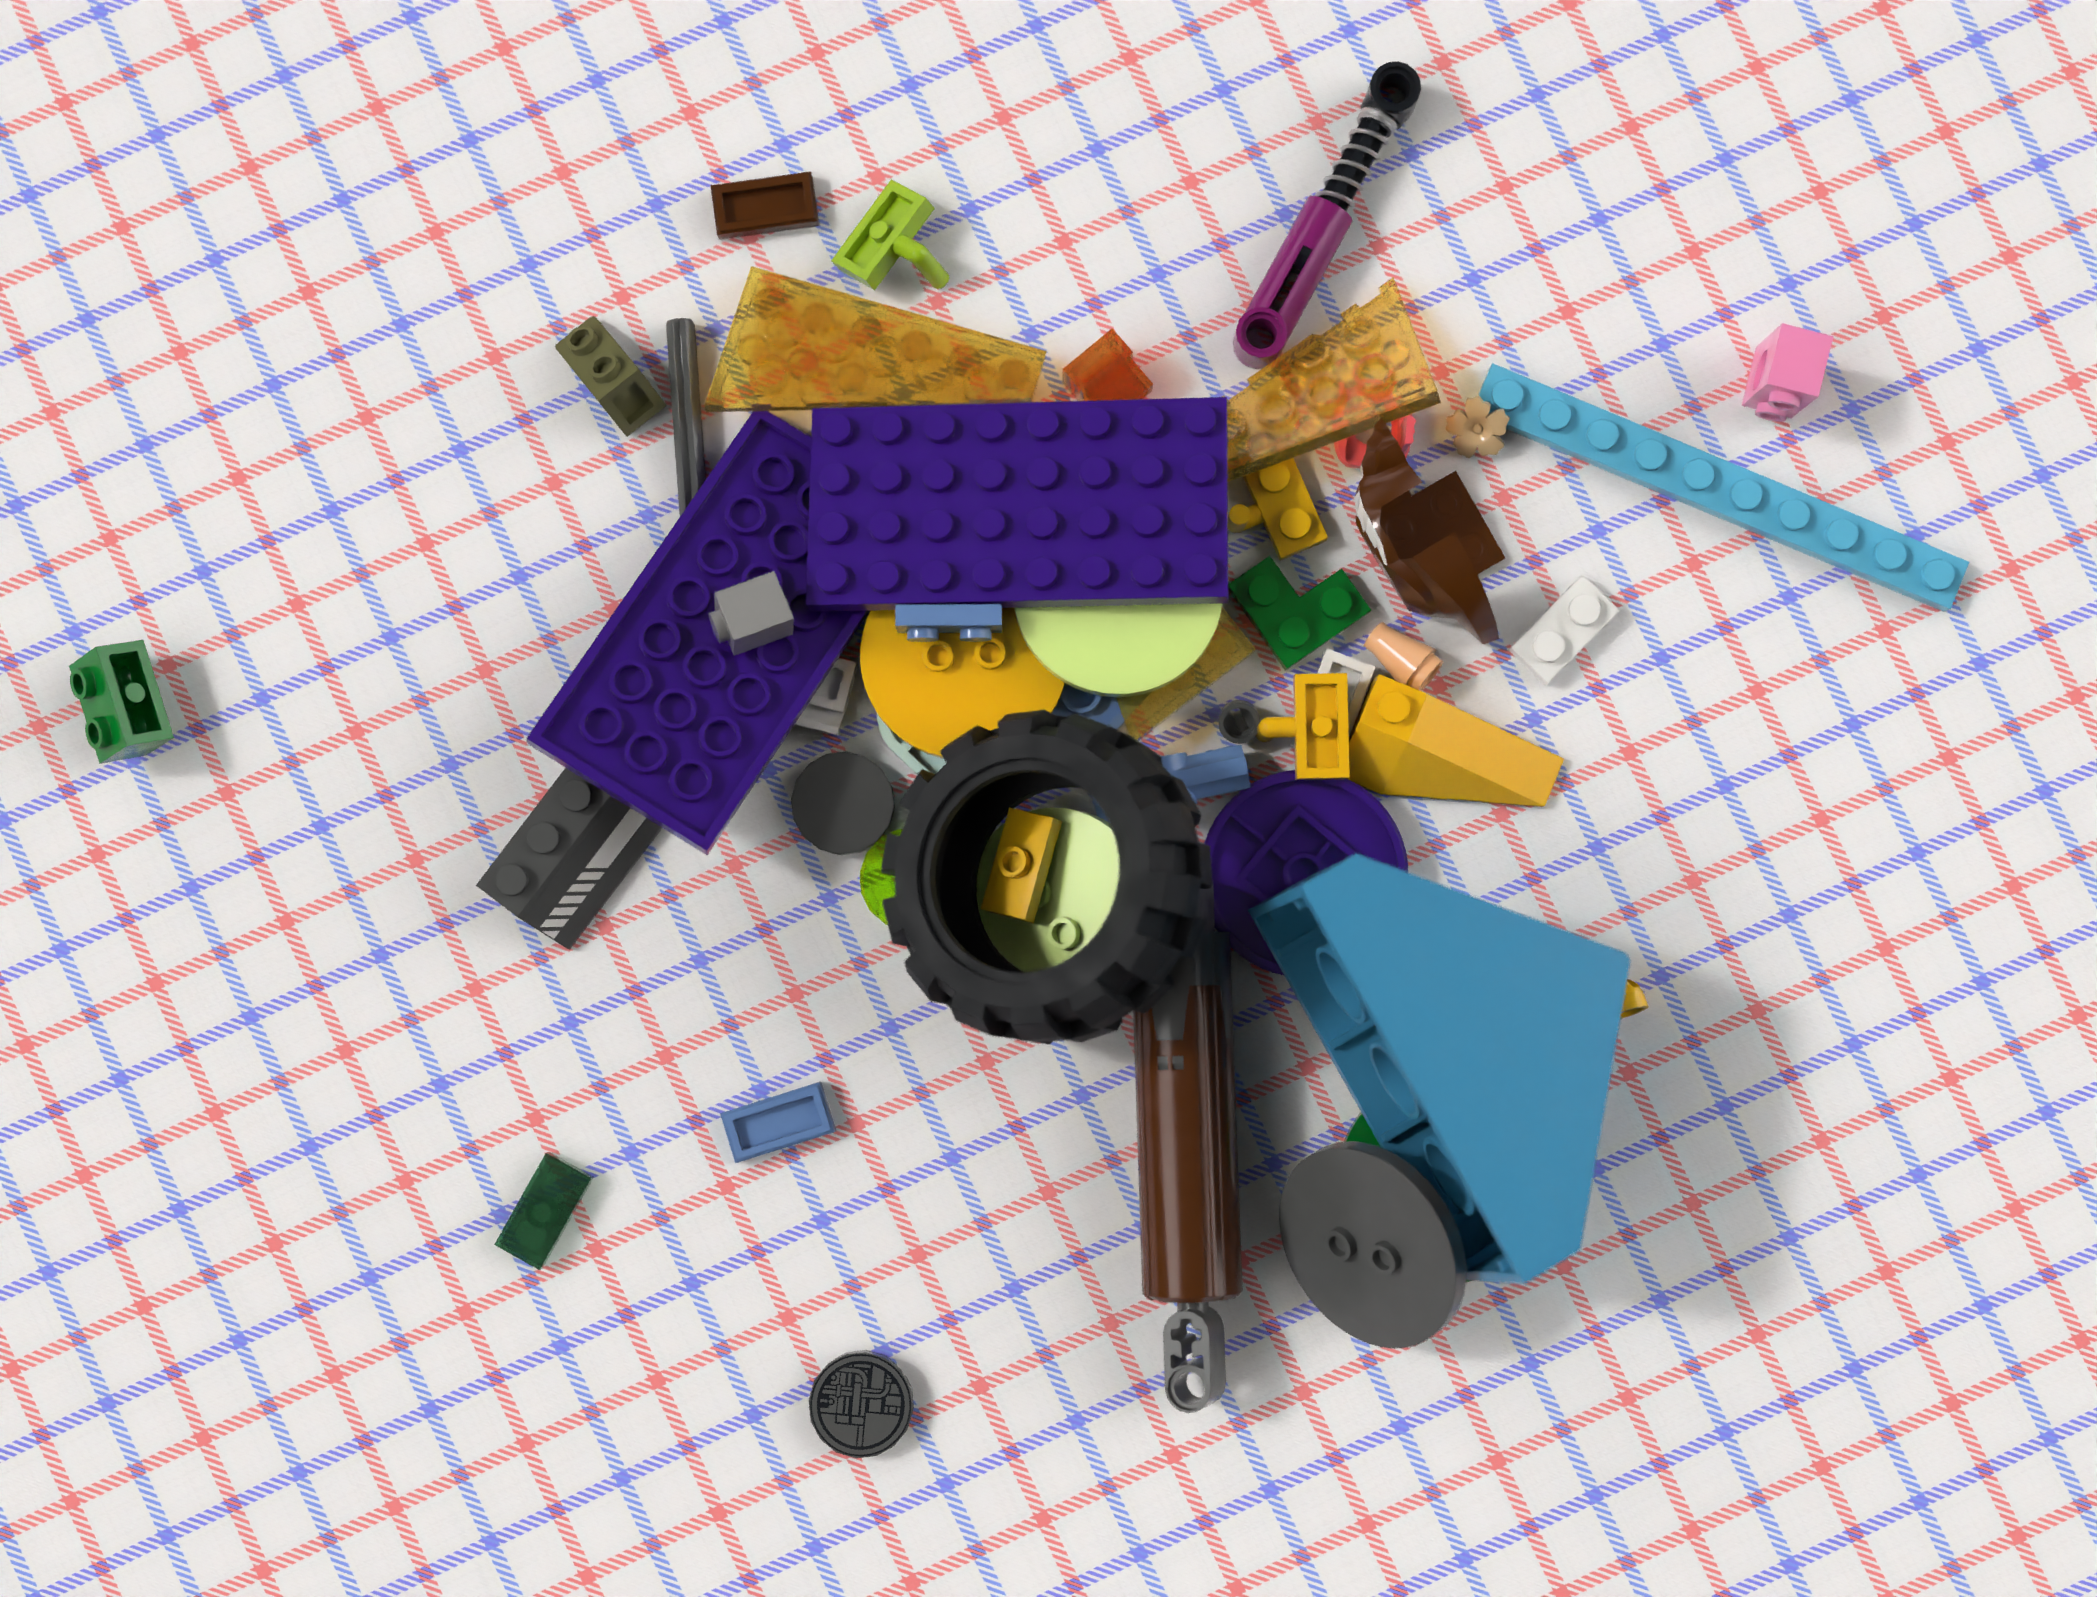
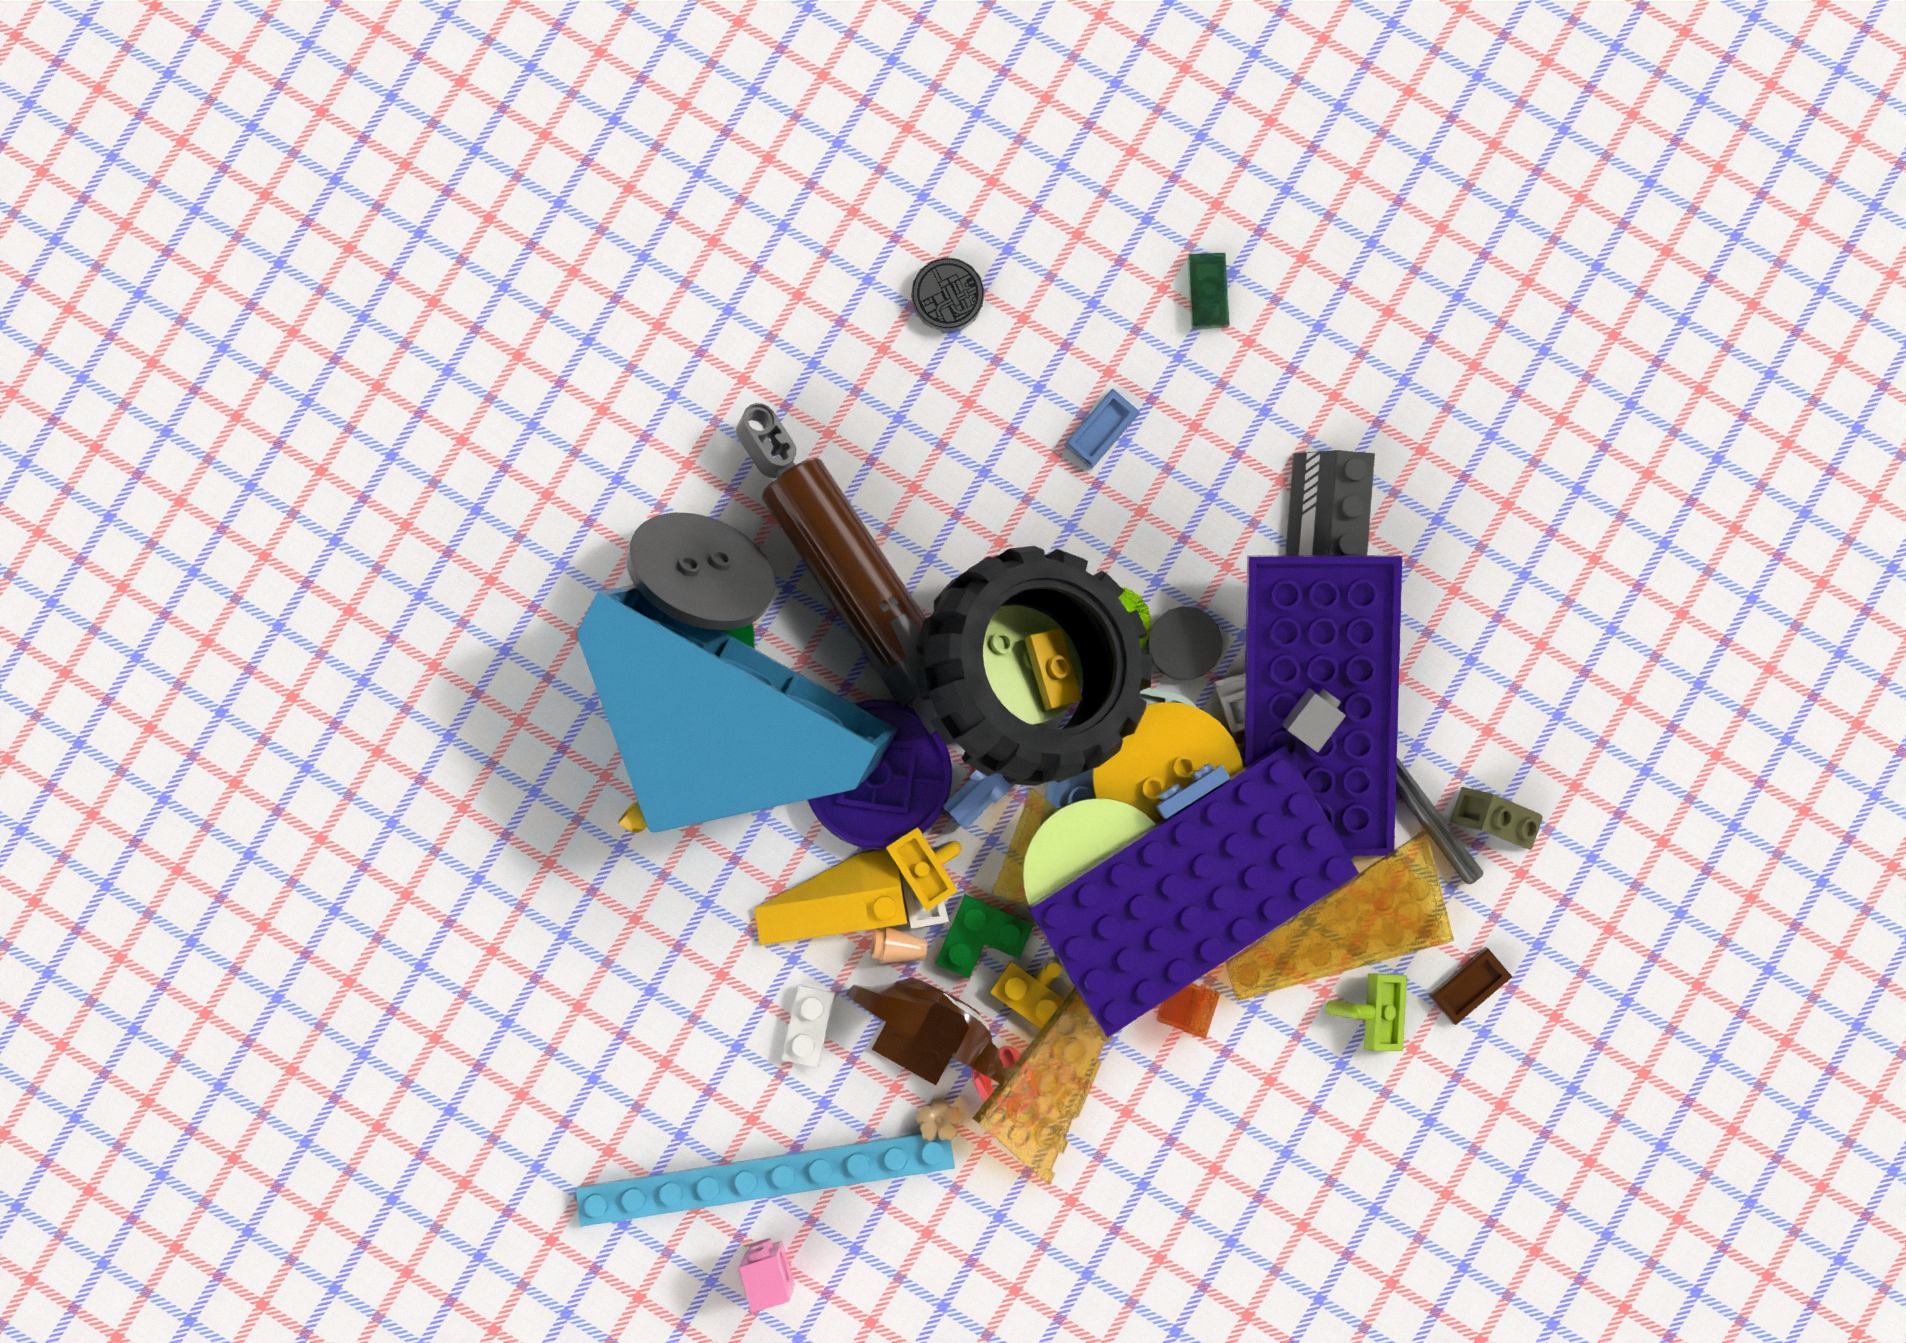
camera: 145 degrees right, 0 degrees up
green brick [69,640,174,764] -> none
dark grey hinge [1218,700,1260,744] -> none
piece [1233,61,1421,369] -> none

